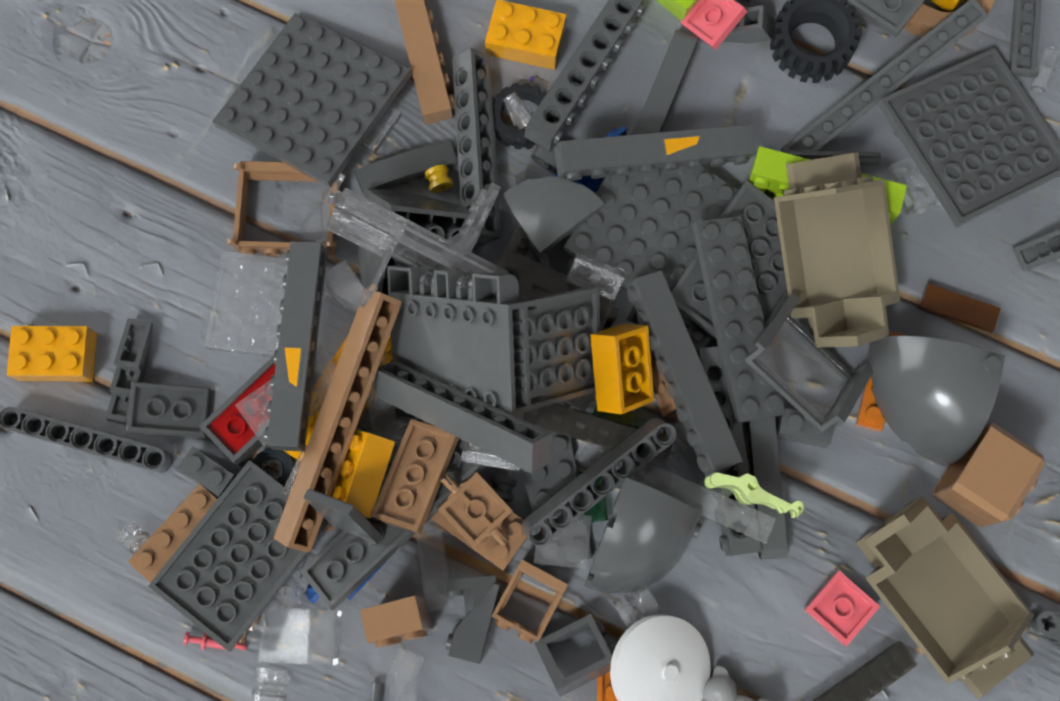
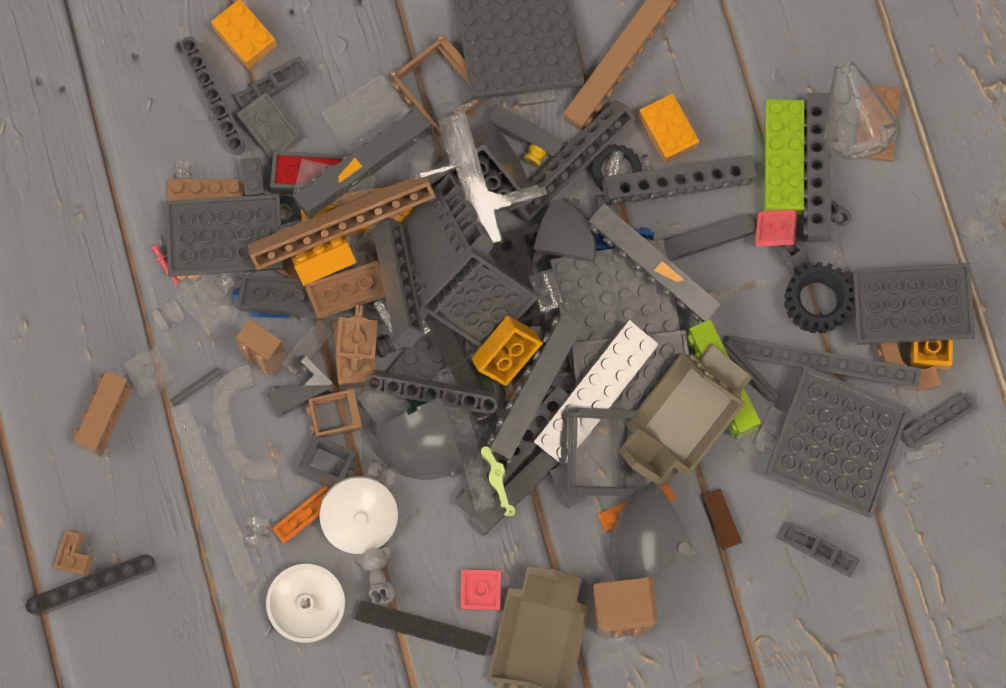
camera: 45 degrees right, 0 degrees up
dark grey tile [303,489,382,544] -> none

